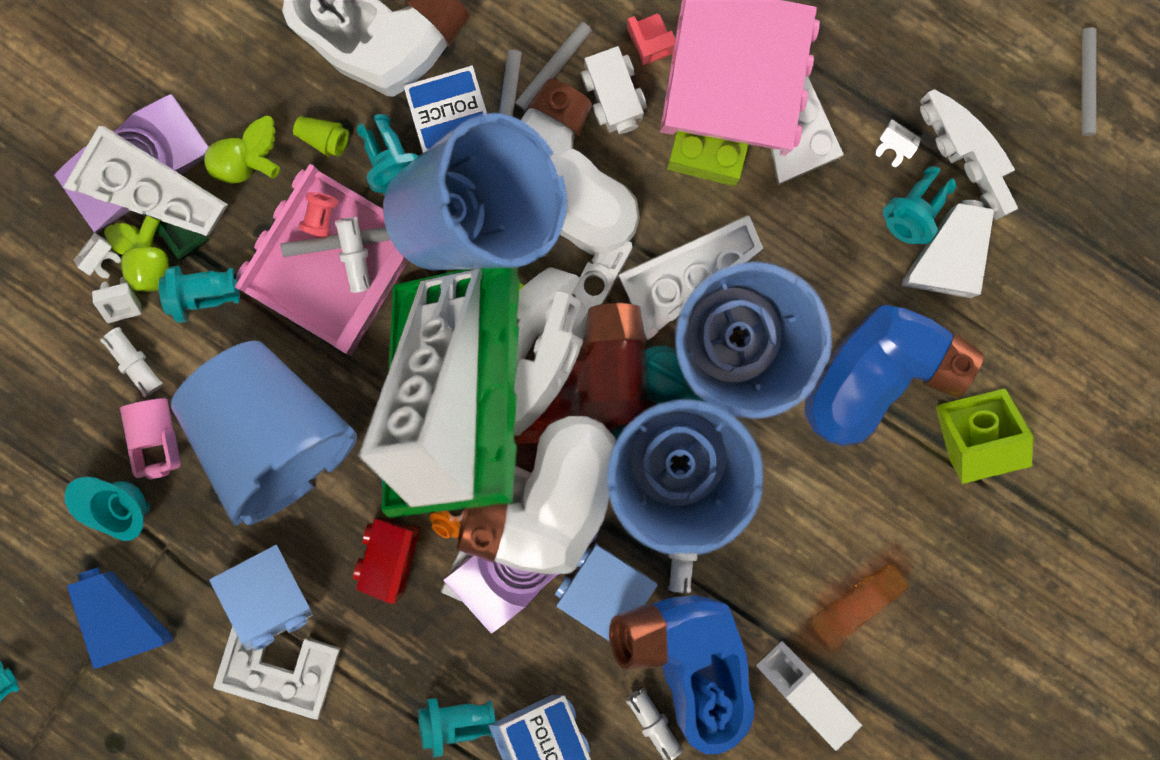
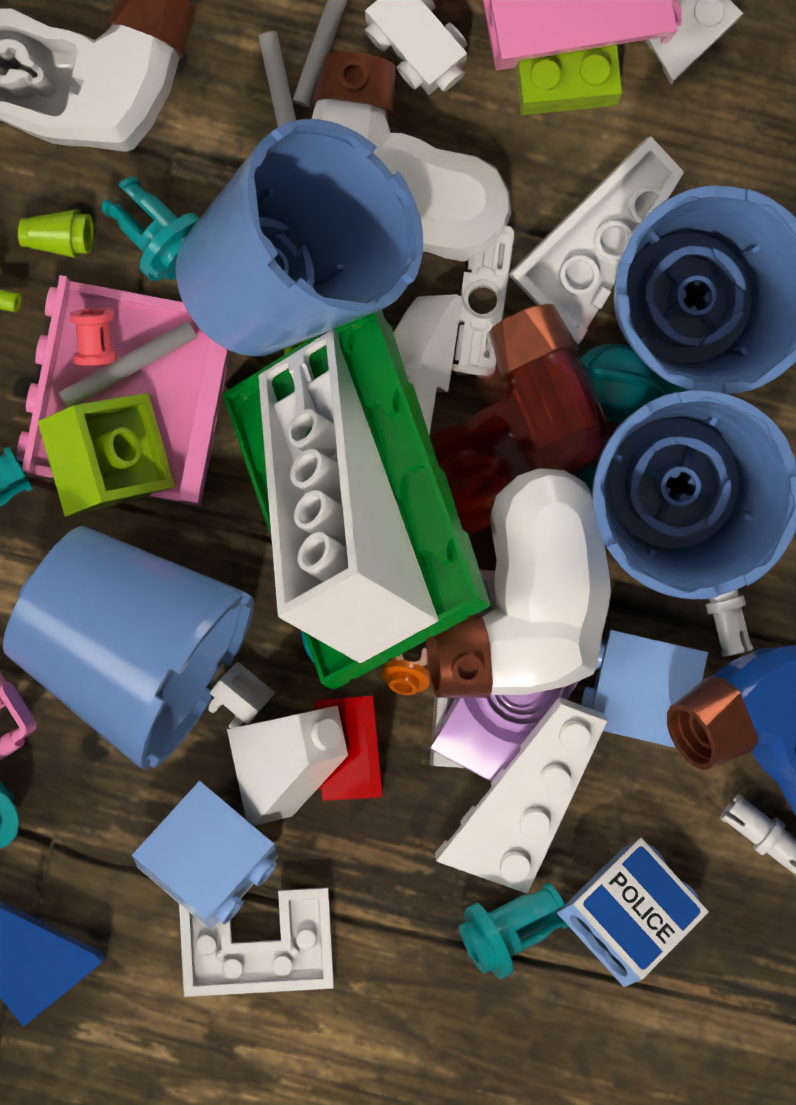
camera: 20 degrees left, 0 degrees up
white pin [335,217,372,293] -> none
piece [404,65,487,153] -> none
white slope [514,291,583,435] -> none
none -> lime slope [38,393,175,517]
none -> white tile [209,662,275,728]
none -> white slope [227,706,348,826]
none -> white wing [435,697,607,894]

